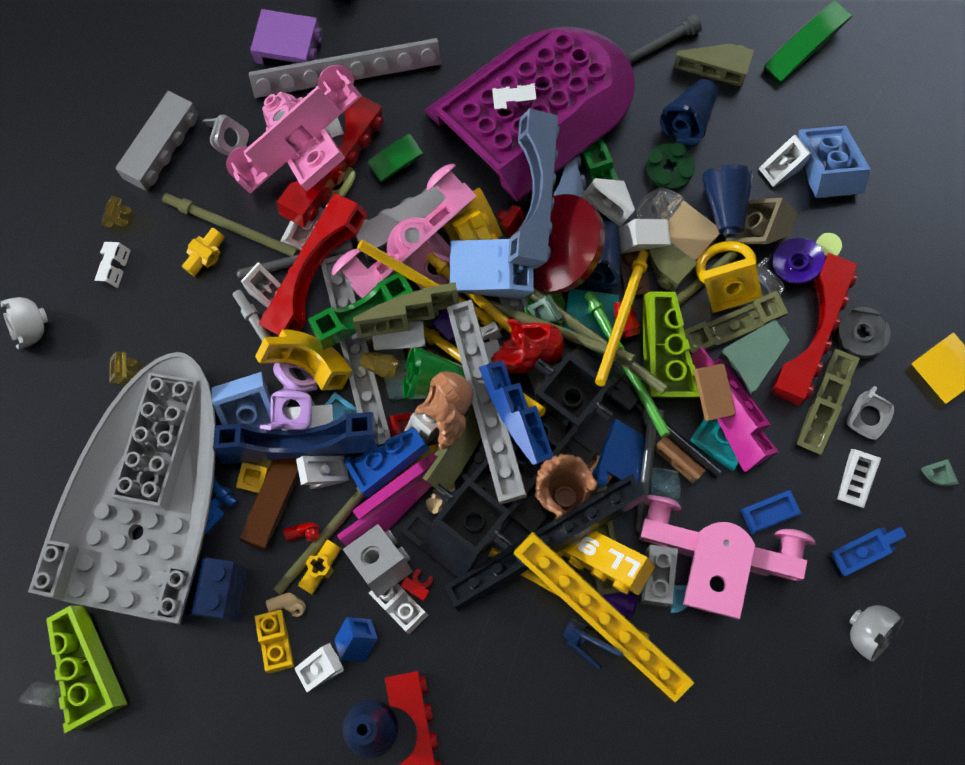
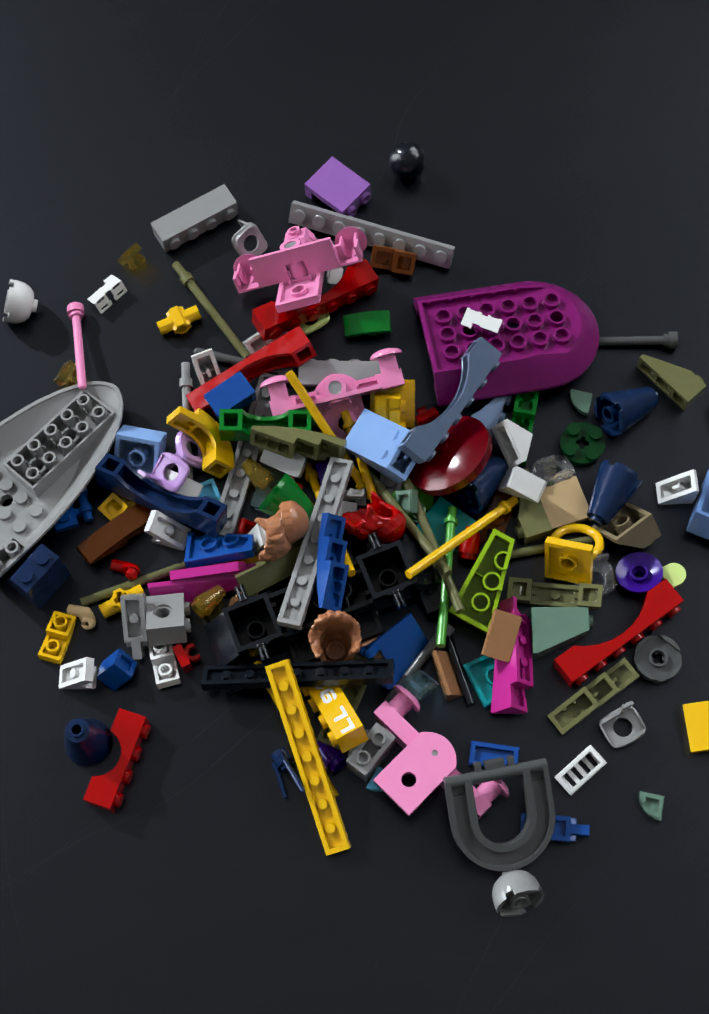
camera: 30 degrees right, 5 degrees down
none -> bright pink piece [67,302,87,390]
none -> light grey hinge [120,593,149,660]
none -> clear yellow cone [191,585,226,618]
none -> blue panel [204,372,256,422]
none -> dark orange slope [370,244,417,276]
none -> dark grey piece [443,755,555,871]
none -> sand green tile [570,389,593,416]

